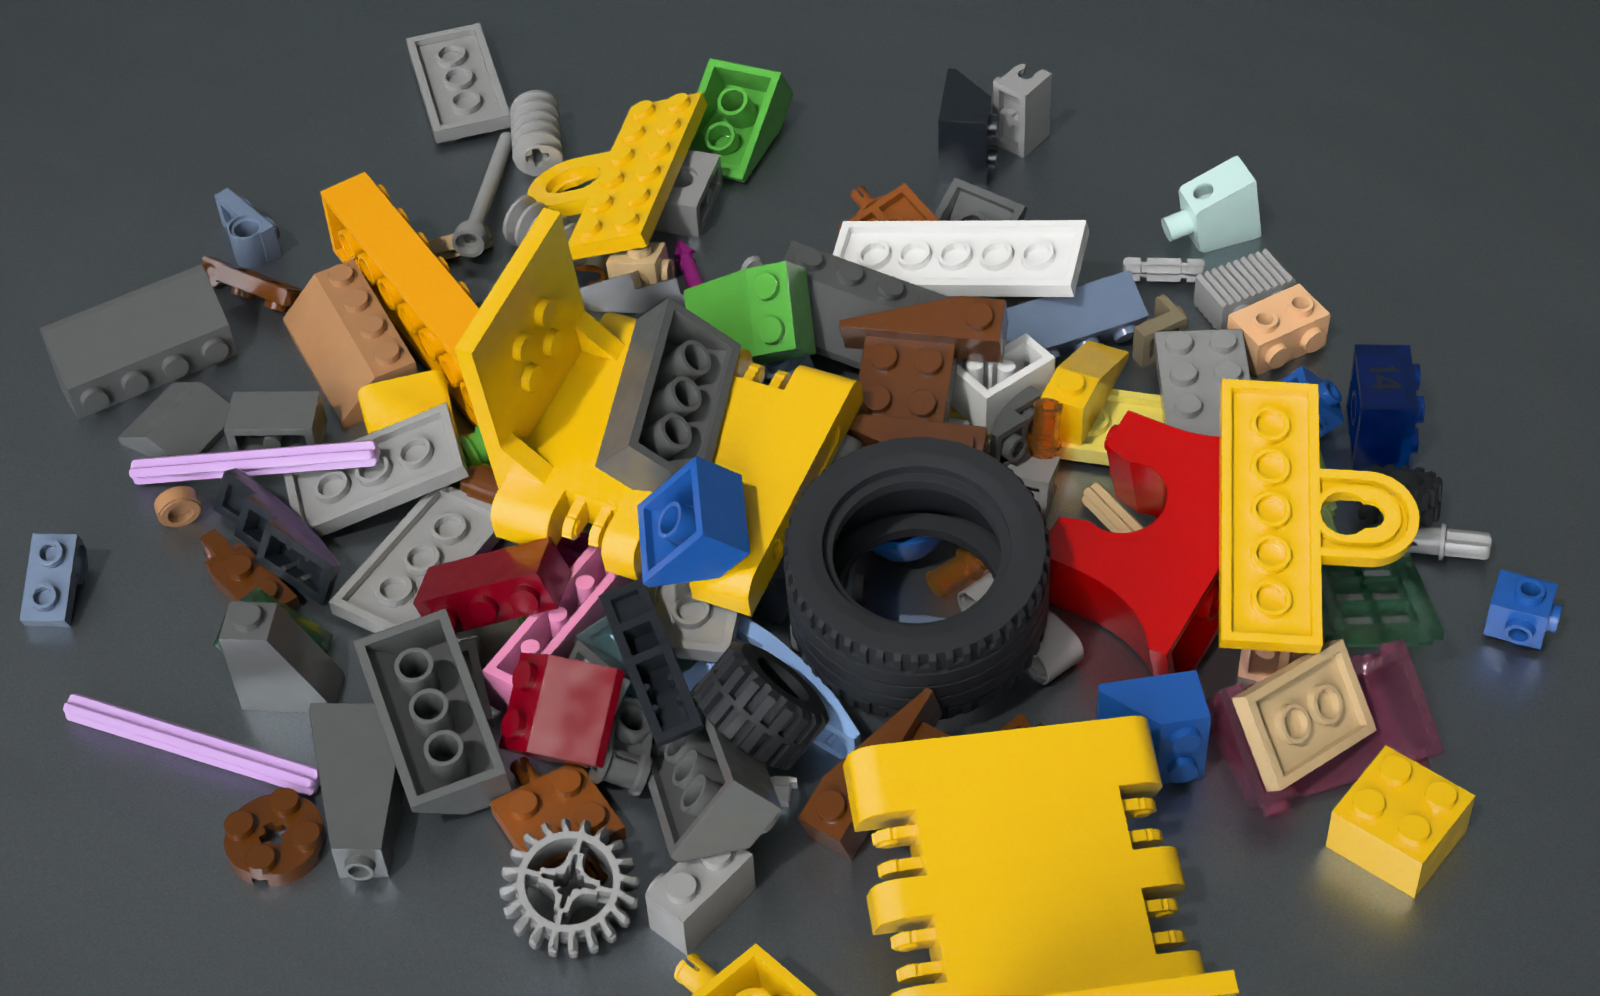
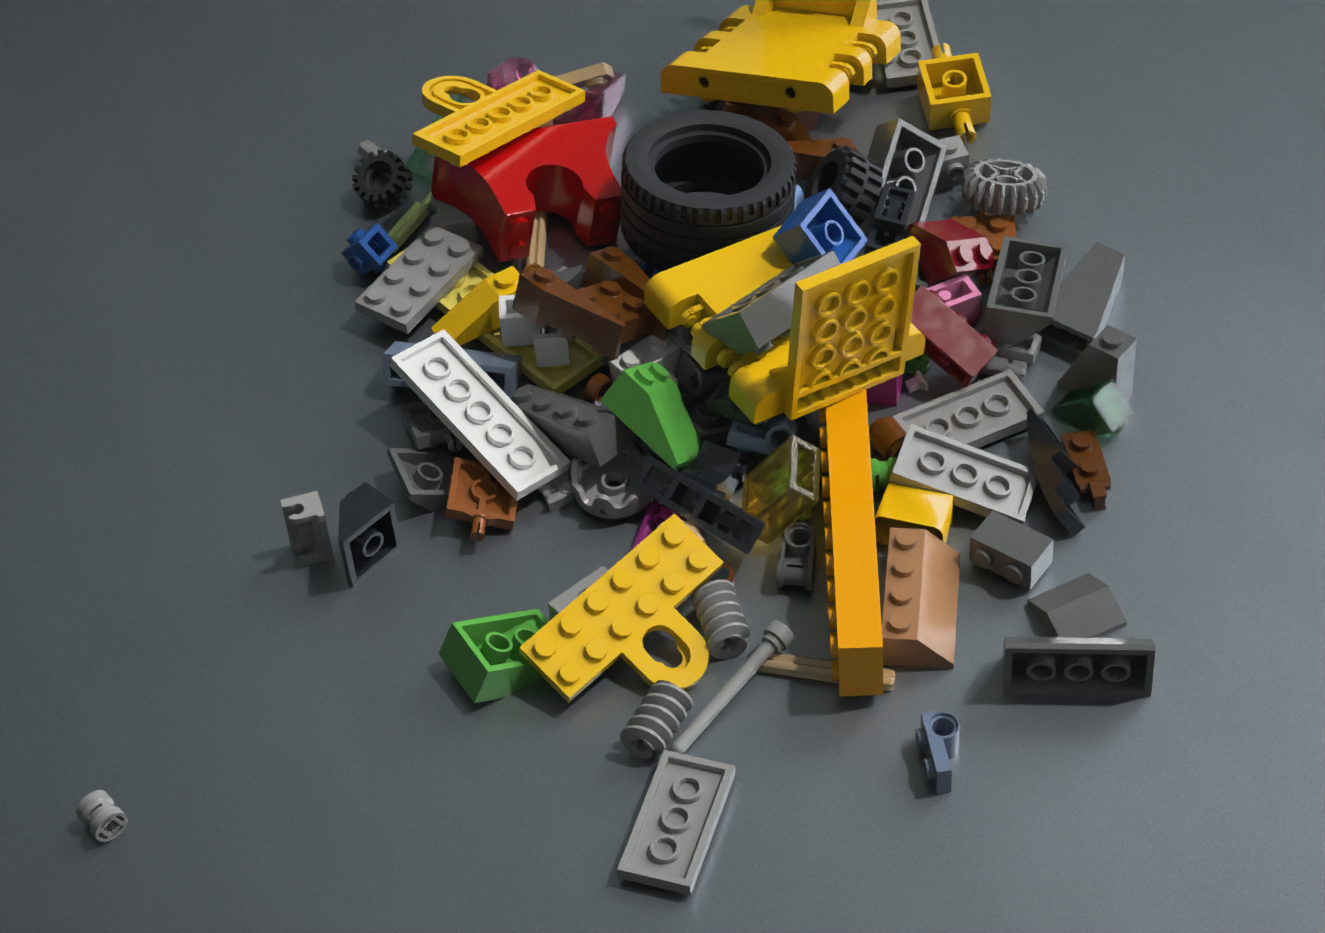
camera: 145 degrees left, 0 degrees up
sand blue plate [19,533,88,627] -> none
lavender axle [63,693,321,796] -> none
lavender axle [129,440,381,485] -> none
medium nougat tile [154,486,202,528] -> none
reddish brown hinge [202,256,303,312] -> none
reddish brown plate [224,788,327,886] -> none
blue slope [1096,670,1211,783] -> none
light grey axle [1122,257,1205,283] -> none
dark tan bracket [1132,294,1188,368] -> none
light aqua torso [1161,155,1262,253] -> none
light grey brick [1193,248,1296,330] -> none
light nougat brick [1227,283,1331,377] -> none
yellow brick [1326,745,1476,899] -> none
clear blue brick [1345,344,1425,471] -> none
blue brick [1483,569,1563,650] -> none

